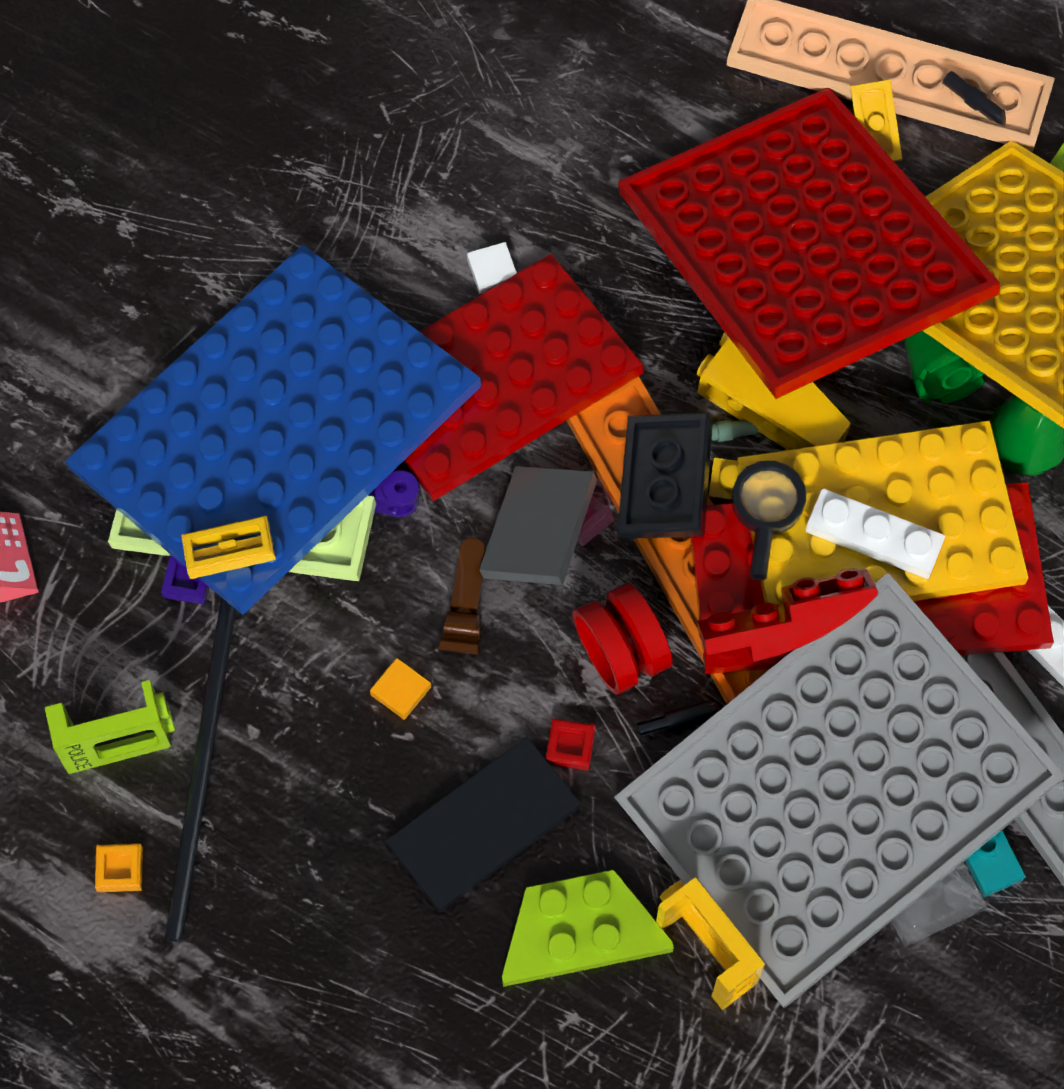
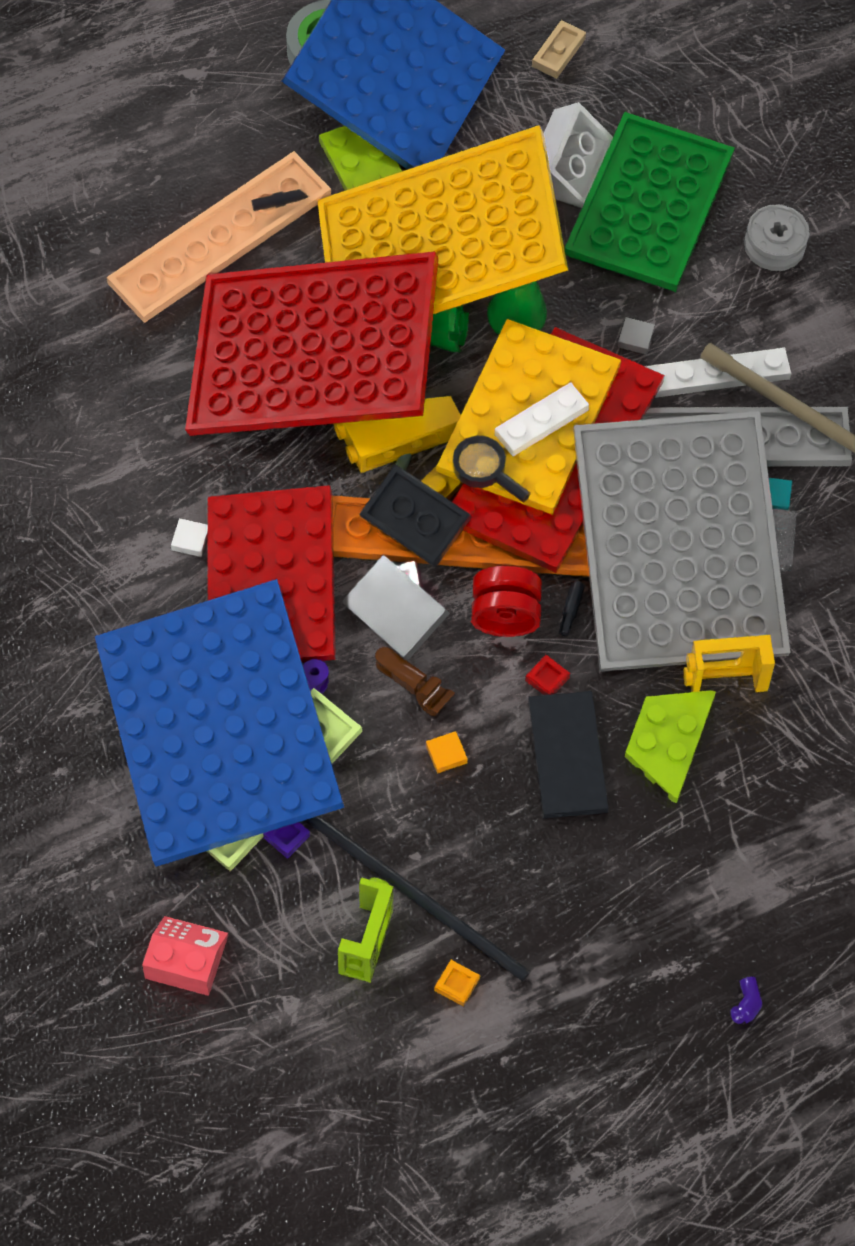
camera: 60 degrees left, 5 degrees down
yellow tile [181,516,276,579] -> none
red slope [697,569,878,662] -> none
yellow plate [850,79,902,162] -> none

